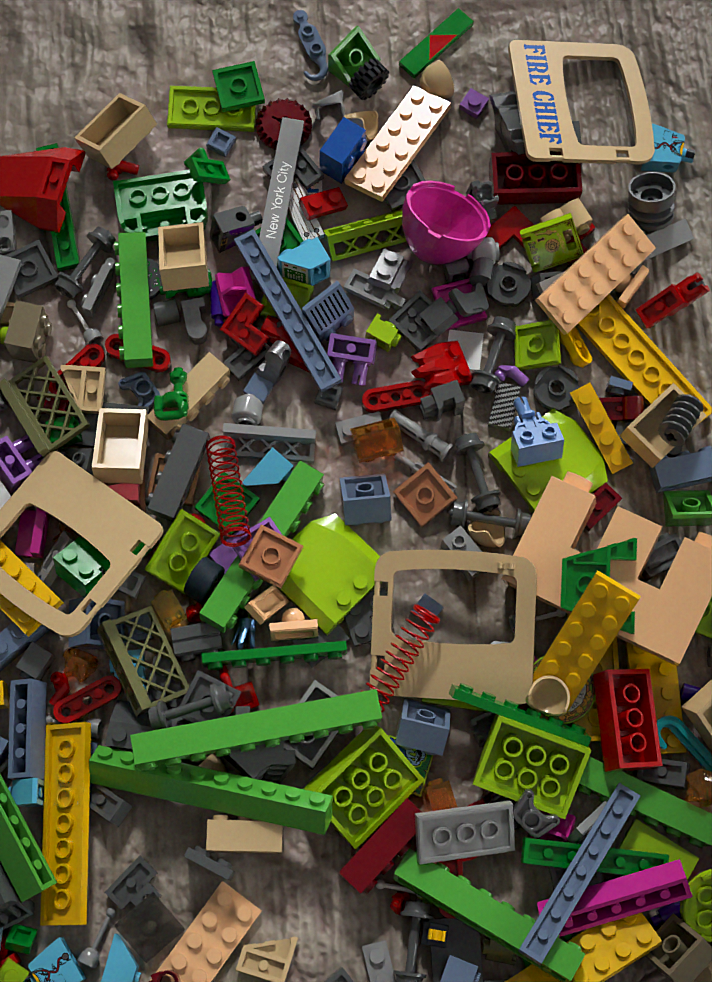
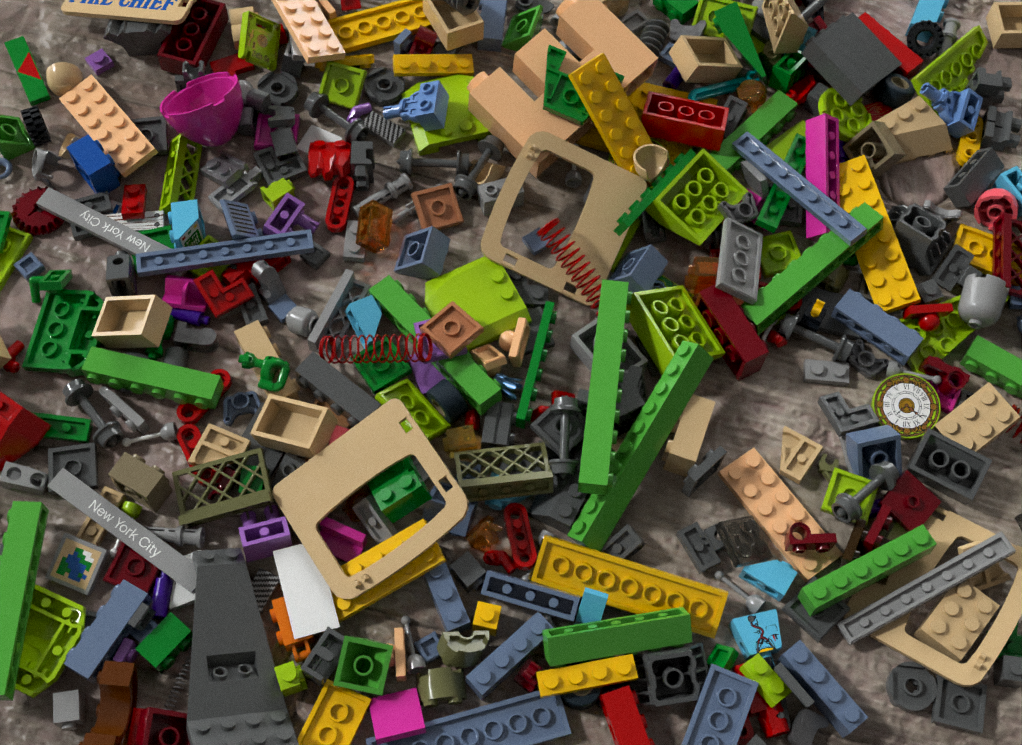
camera: 70 degrees left, 10 degrees down
none -> lime tile [760,230,801,279]

